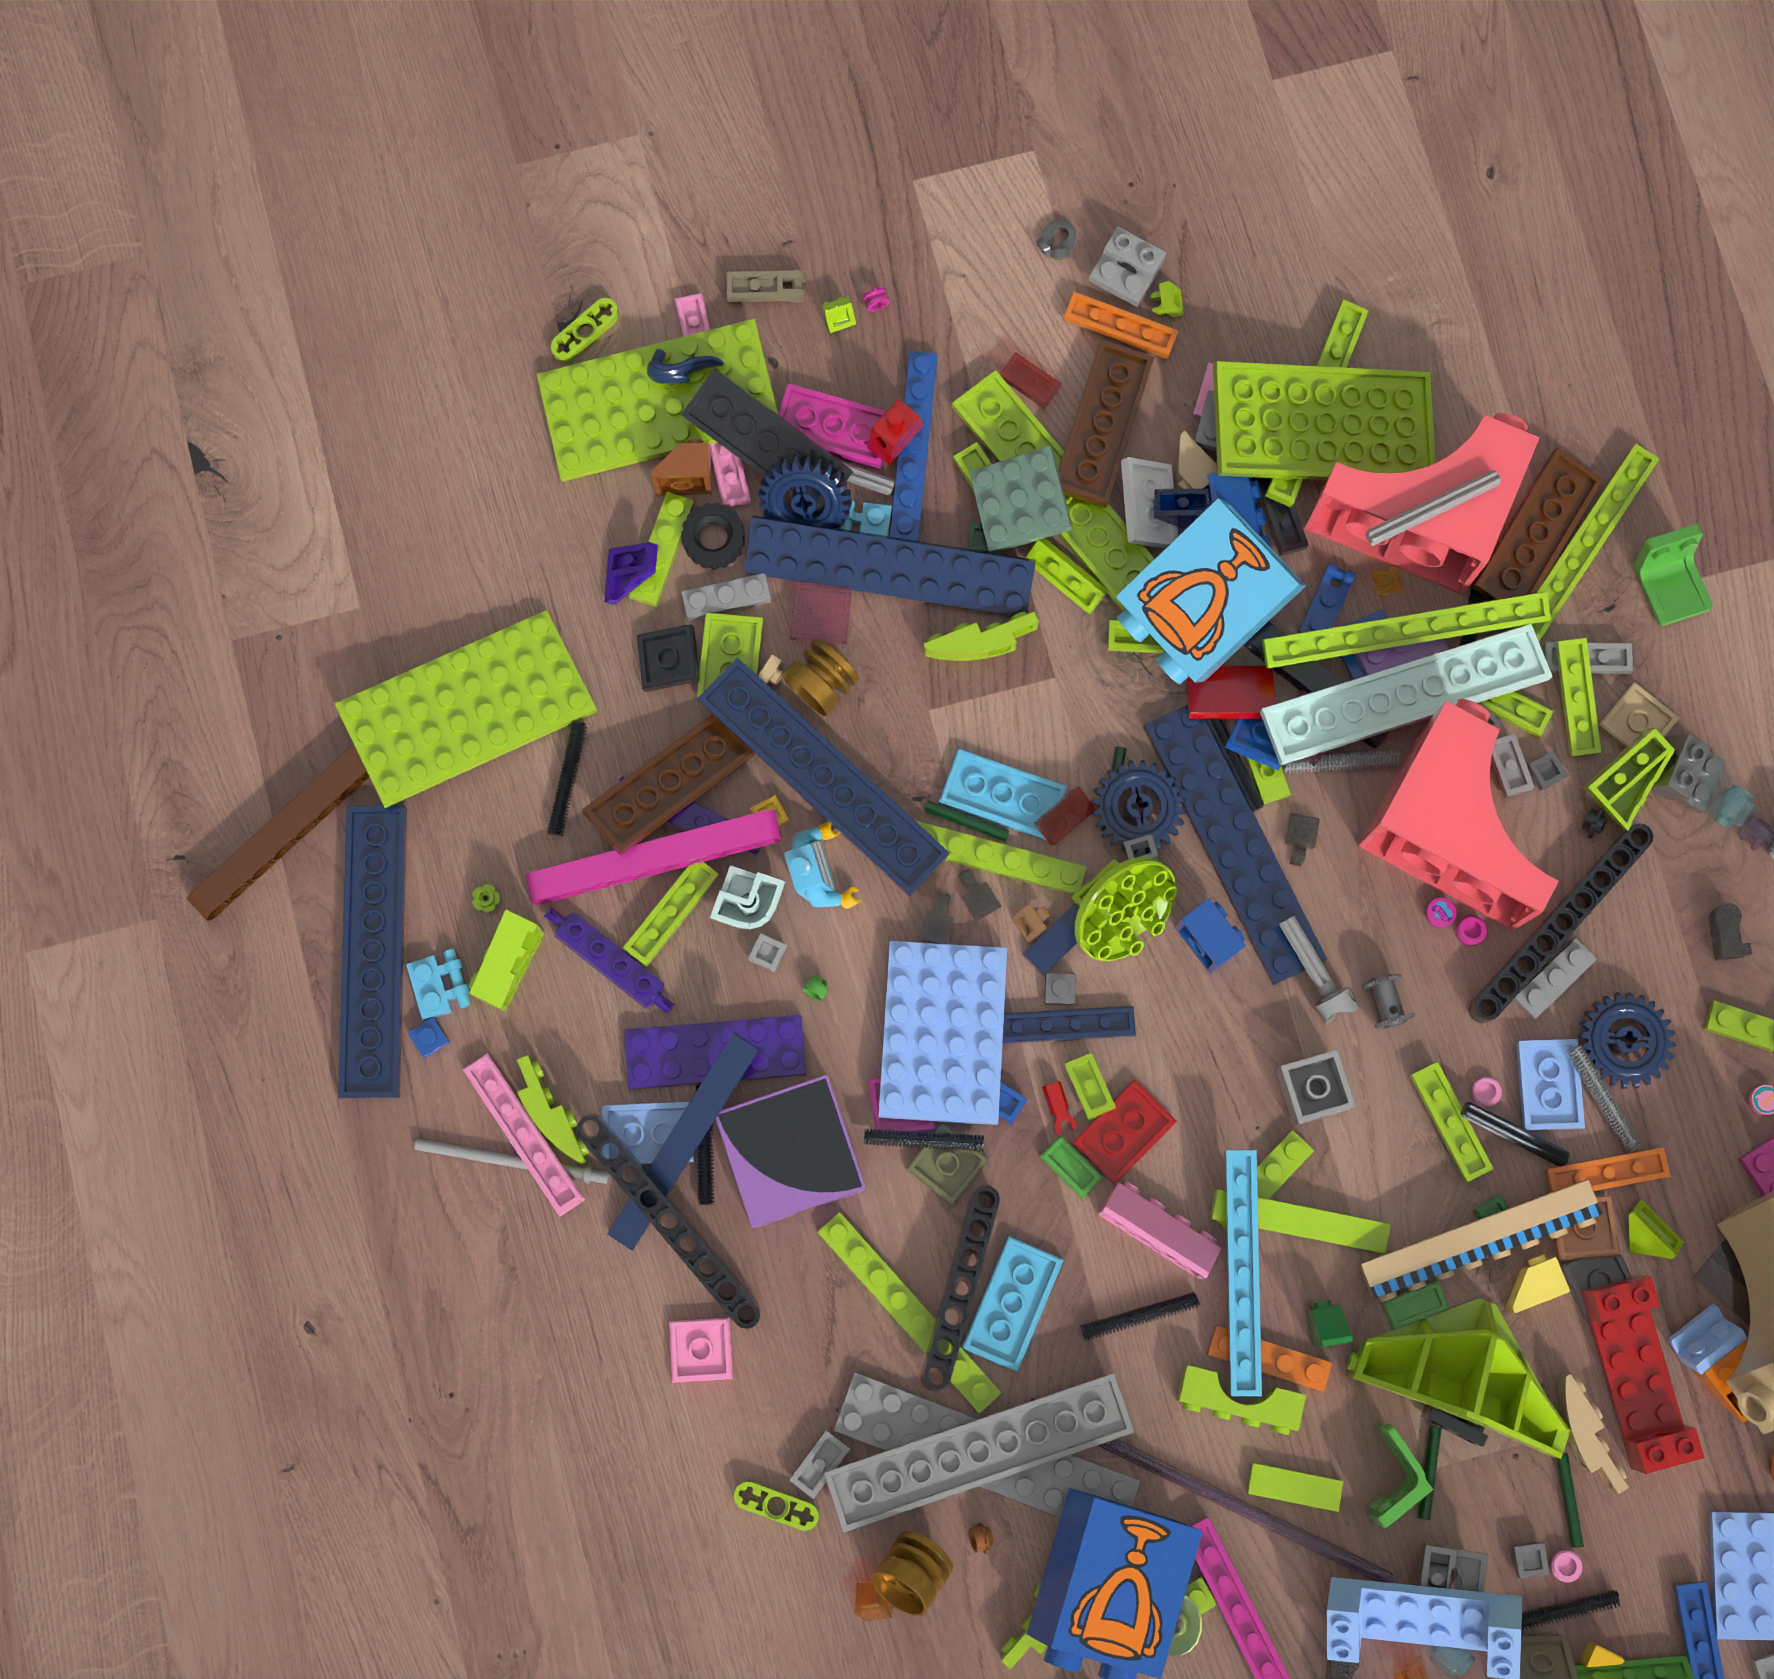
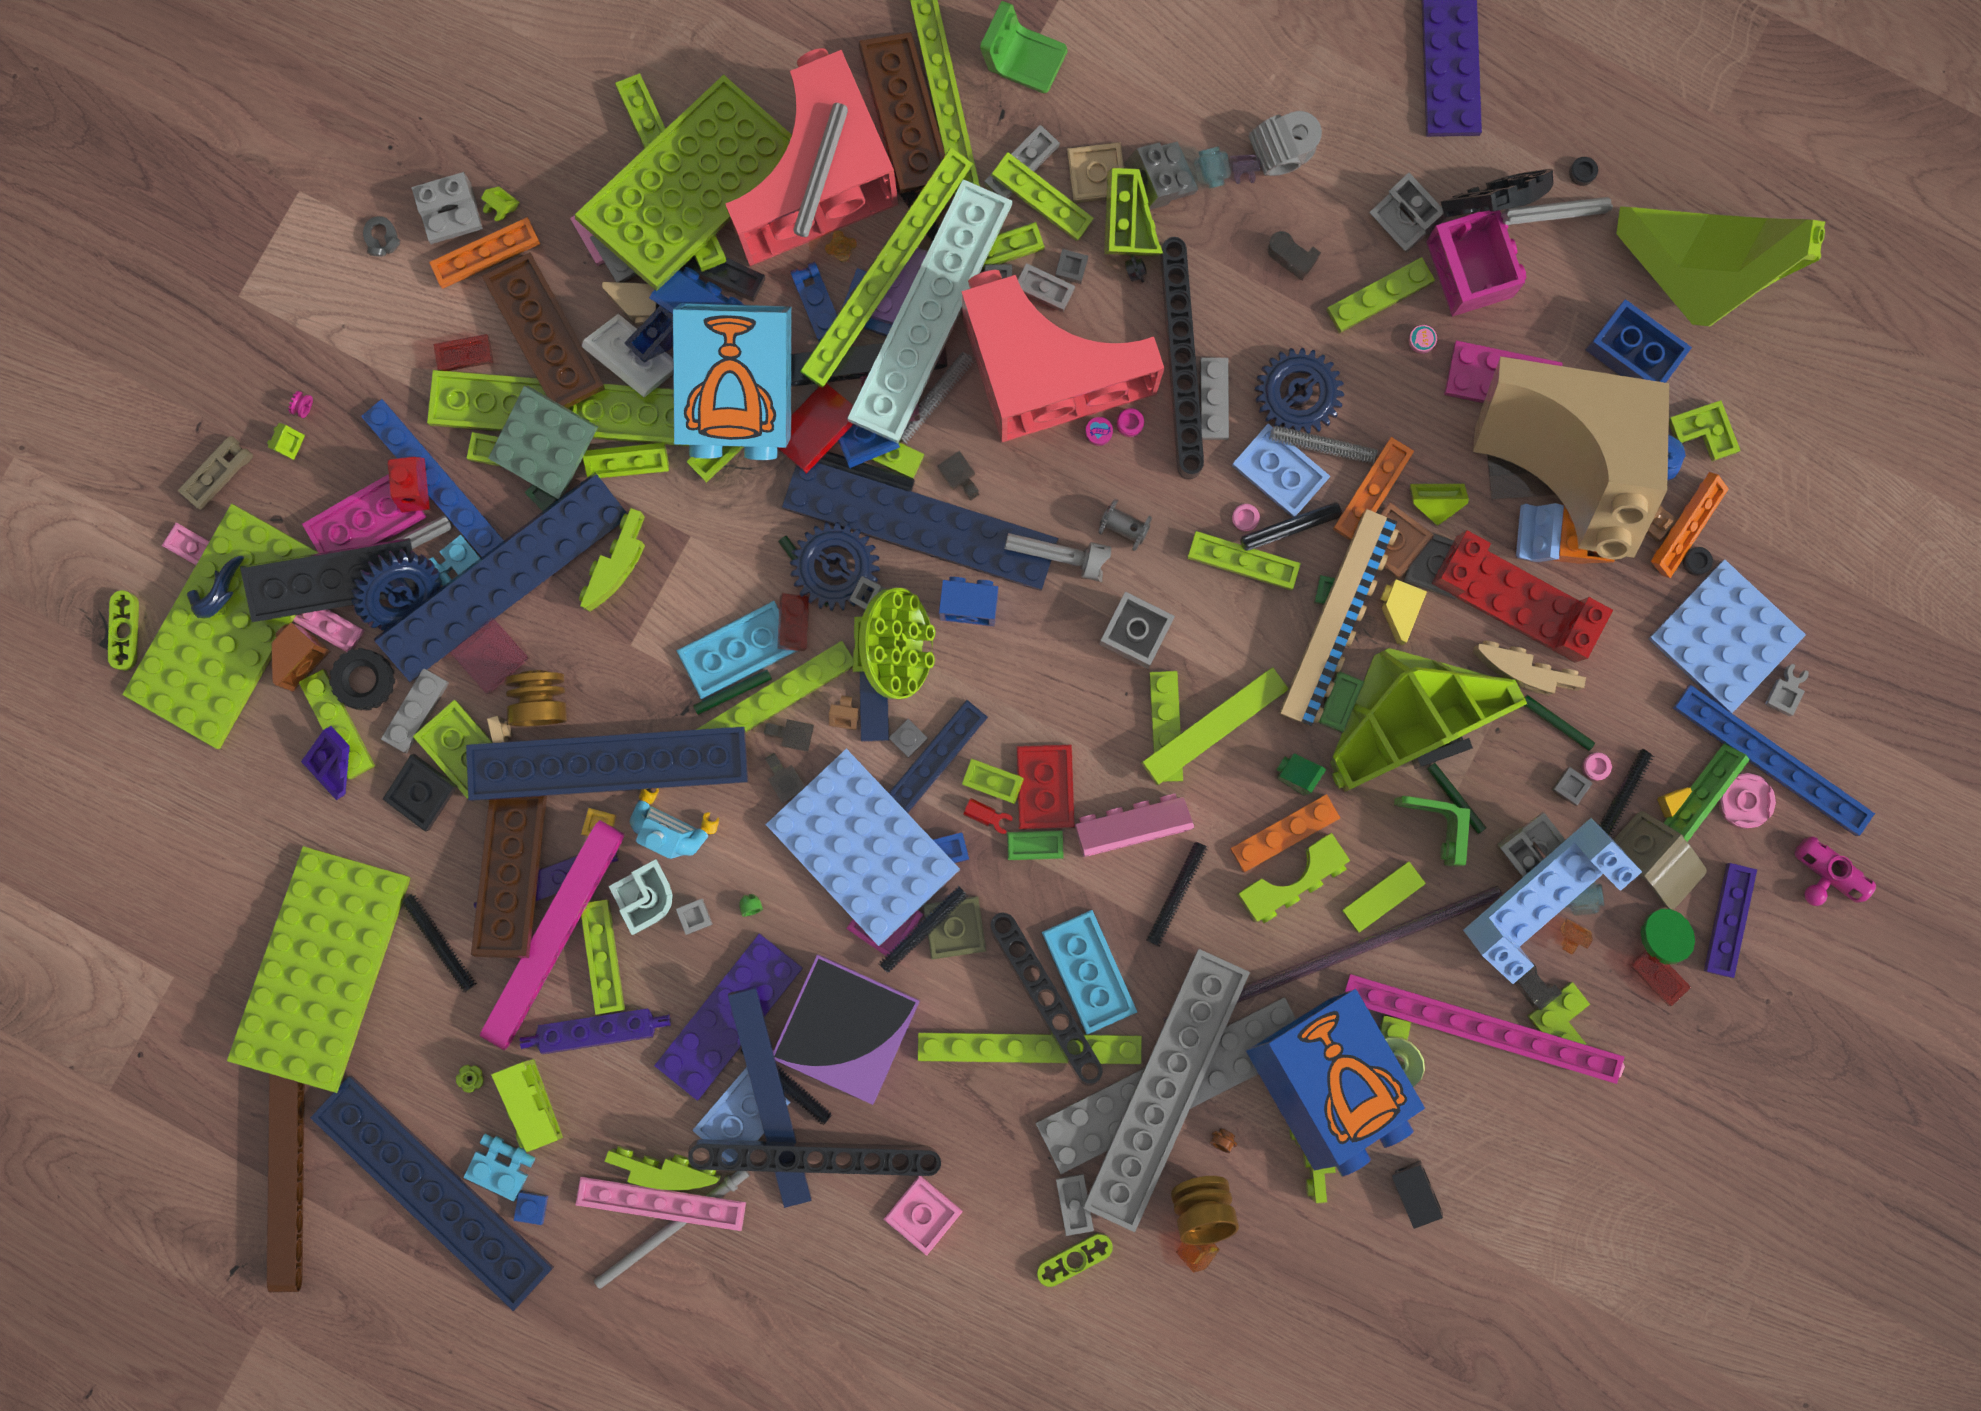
camera: 45 degrees left, 5 degrees up
medium azure plate [1225,1150,1262,1396] -> none

